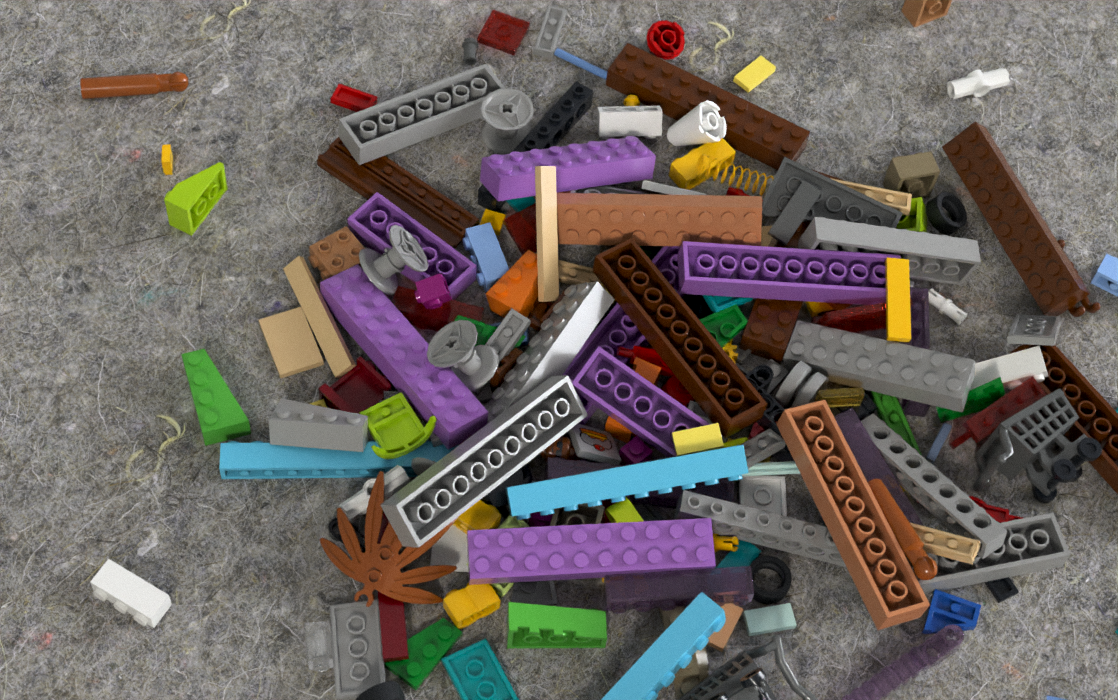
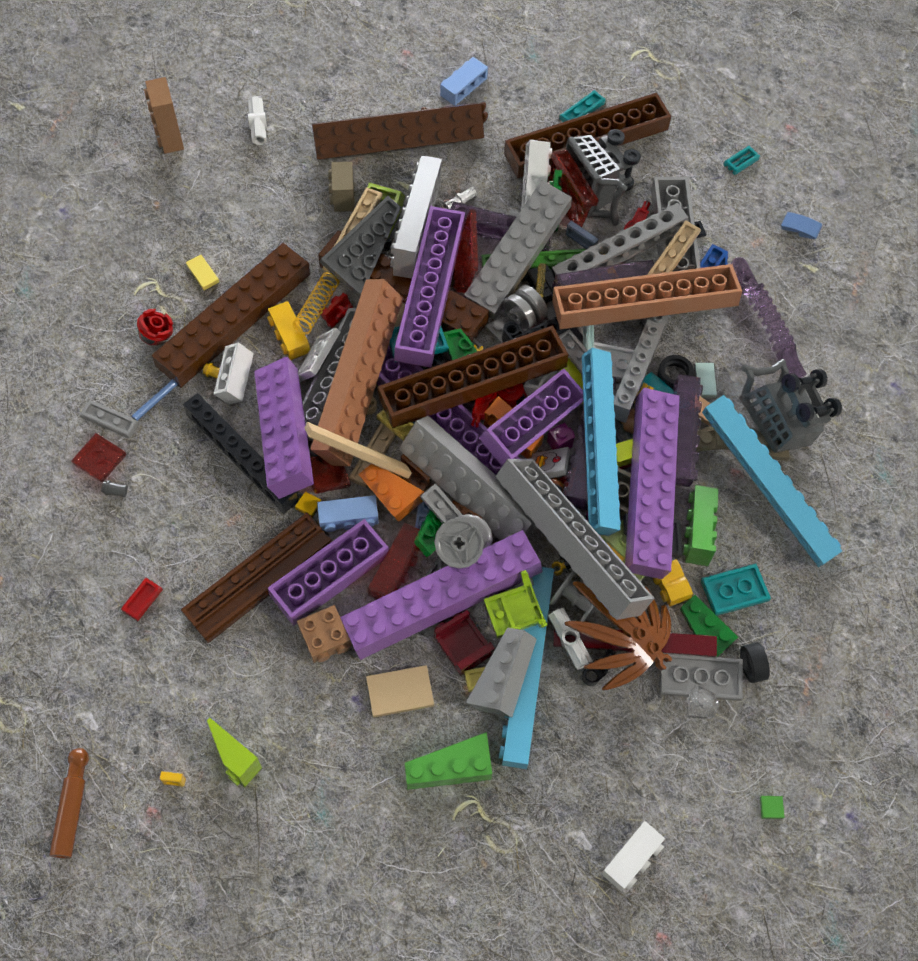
camera: 75 degrees left, 5 degrees up
tan tile [283,256,356,378] -> none
light grey brick [338,64,505,165] -> none
light grey piece [359,225,428,295] -> none
magenta brick [414,273,452,309] -> none
light grey piece [481,88,534,154] -> none
white cone [667,100,726,146] -> none
light yellow tile [672,423,724,456] -> none
dark grey tile [768,180,822,246] -> none
dark orange piece [868,479,938,581] -> none
yellow tile [885,257,911,343] -> none
black tyre [926,192,967,235] -> none
light grey tile [1007,314,1061,346] -> none

